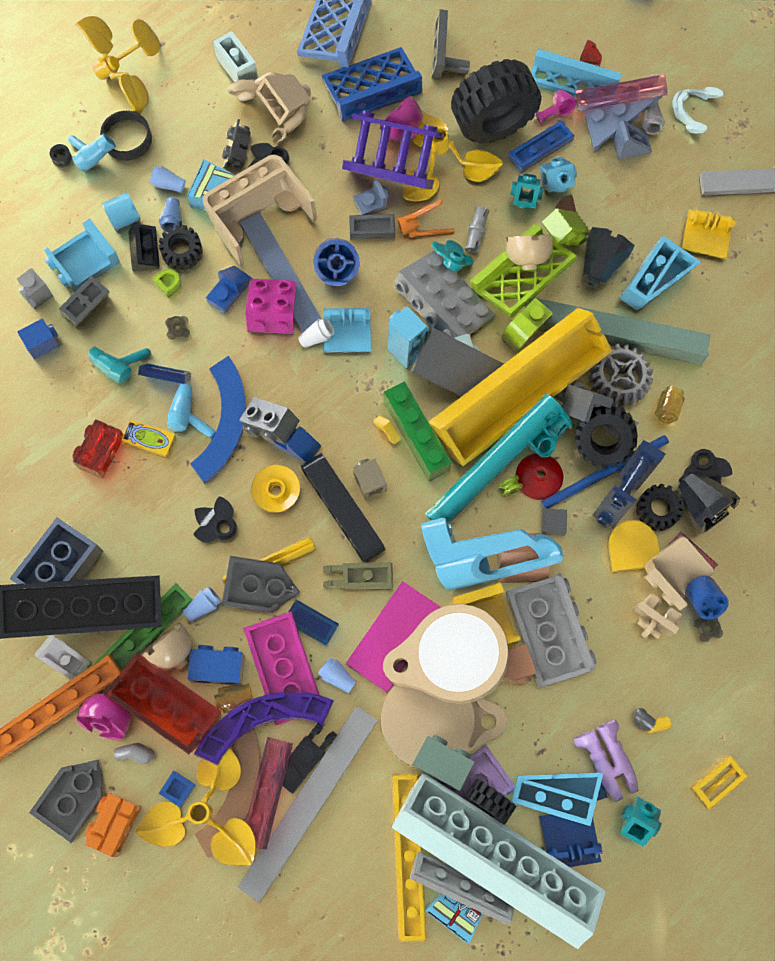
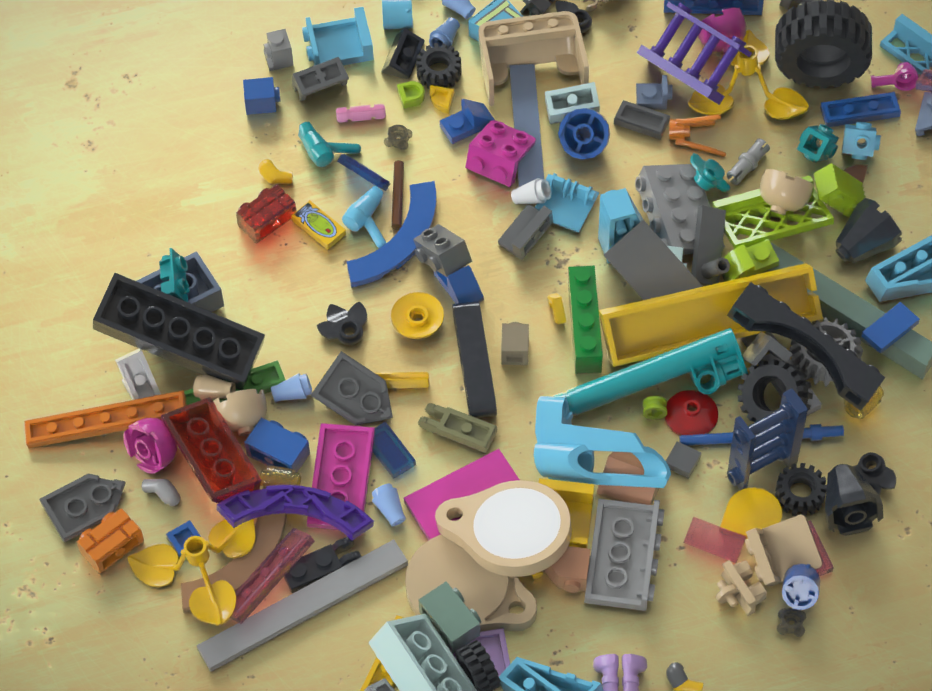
camera: 30 degrees right, 15 degrees down
none -> teal hinge [159,248,189,302]
none -> tan cone [193,374,236,401]
none -> yellow arm [258,159,293,184]
none -> bright pink axle [336,104,386,123]
none -> reddish brown bar [391,160,404,230]
none -> yellow tile [430,85,455,114]
none -> dark grey panel [498,205,553,260]
none -> light aqua brick [545,82,600,124]
none -> clear pink tile [683,517,746,563]
none -> dark grey piece [691,205,730,286]
none -> black arch [727,282,885,411]
none -> blue tile [861,302,920,354]

